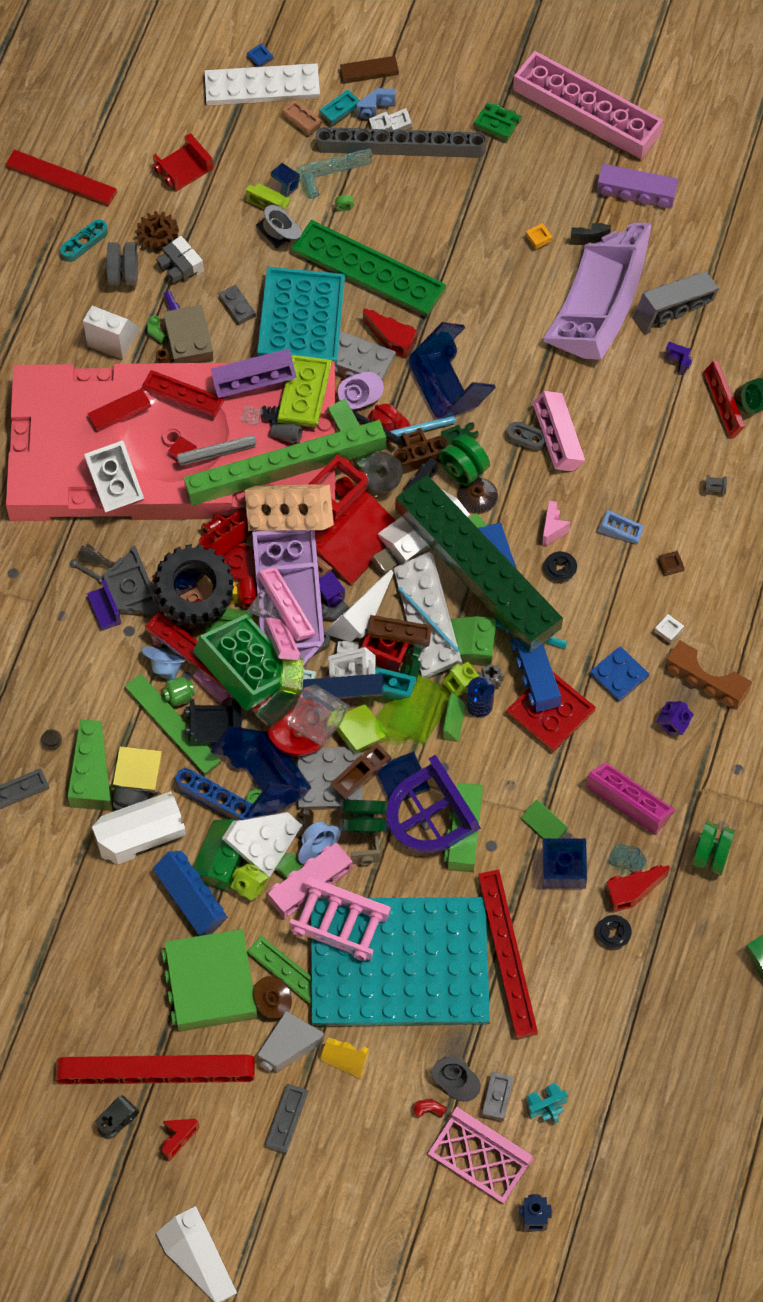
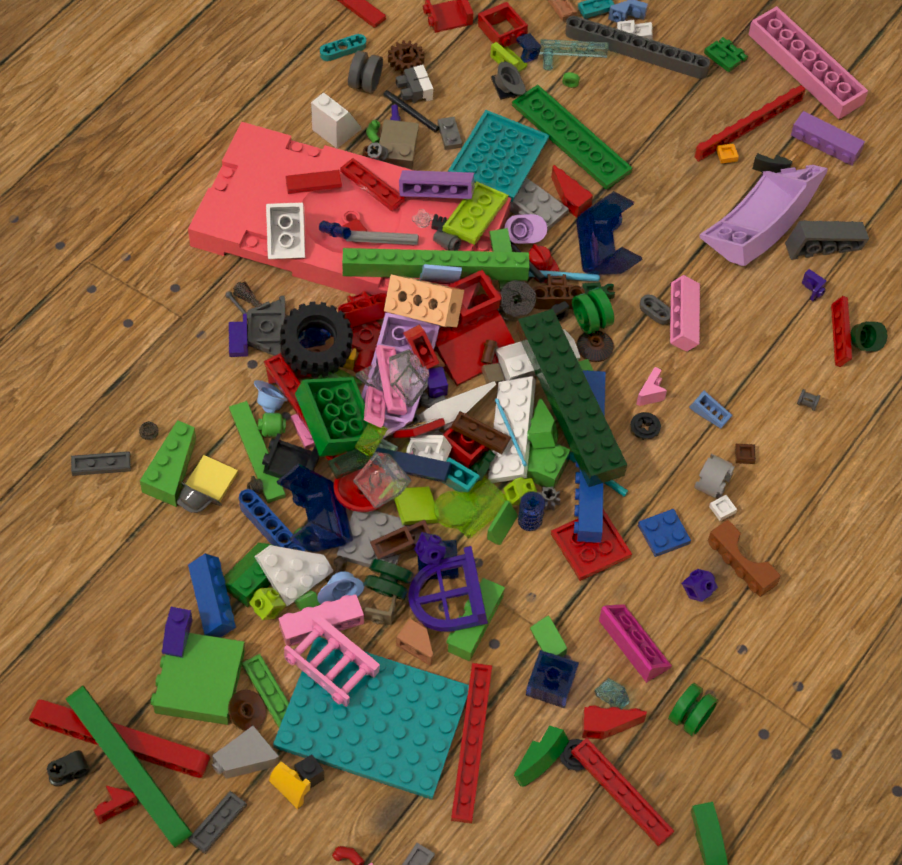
camera: 15 degrees right, 5 degrees down
white brick [92,791,186,865] -> none
dark grey piece [432,1056,481,1102] -> none
none -> green beam [65,685,193,848]
none -> dark purple slope [162,607,193,658]
none -> clear smoke plate [247,476,263,495]
none -> black brick [294,754,324,789]
none -> clear blue pin [319,221,351,239]
none -> dark grey bush [367,143,389,161]
none -> black bar [383,90,439,133]
none -> clear slope [389,349,429,407]
none -> red tile [393,418,445,438]
none -> nougat slope [396,619,433,666]
none -> red slope [403,324,439,371]
none -> dark purple brick [414,532,446,565]
none -> light blue slope [420,264,462,283]
none -> red window [478,2,528,48]
none -> reddish brown pin [481,340,498,364]
none -> green slope [514,725,569,787]
none -> bright green slope [527,399,559,449]
none -> red tile [571,738,674,847]
none -> light grey brick [694,453,735,499]
none -> red plate [695,85,806,162]

